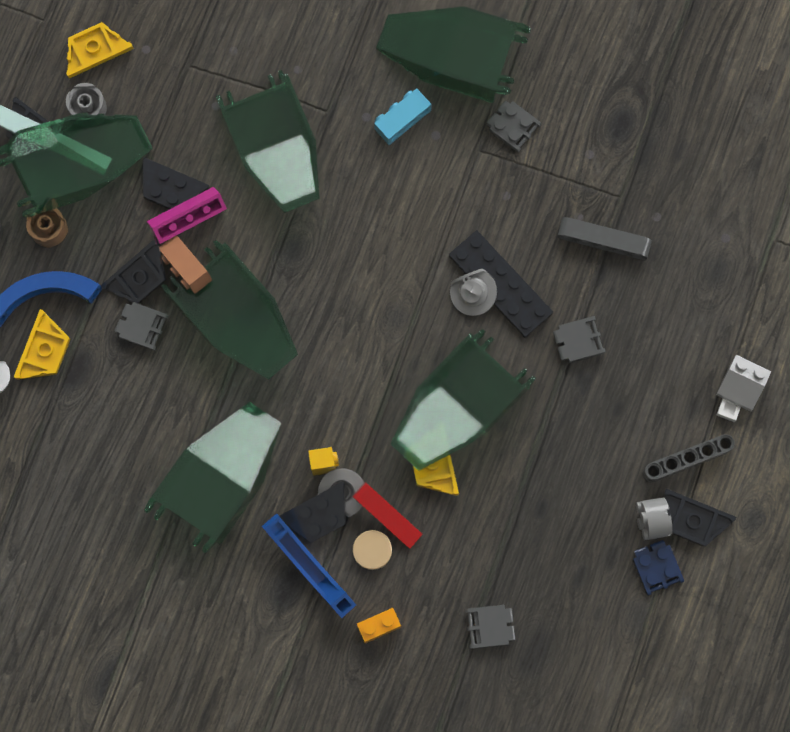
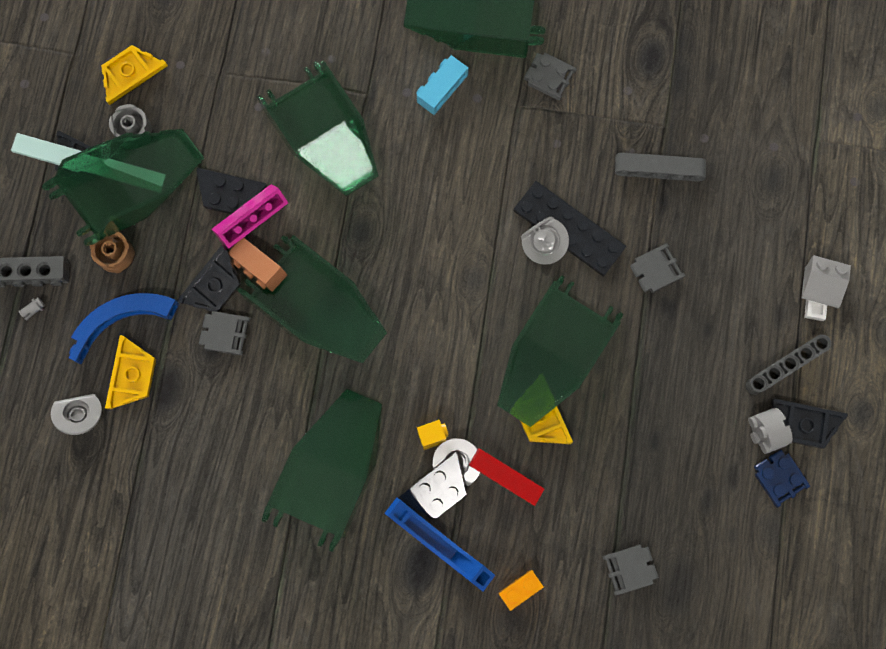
camera: 15 degrees left, 0 degrees up
tan tile [353,530,392,570] -> none

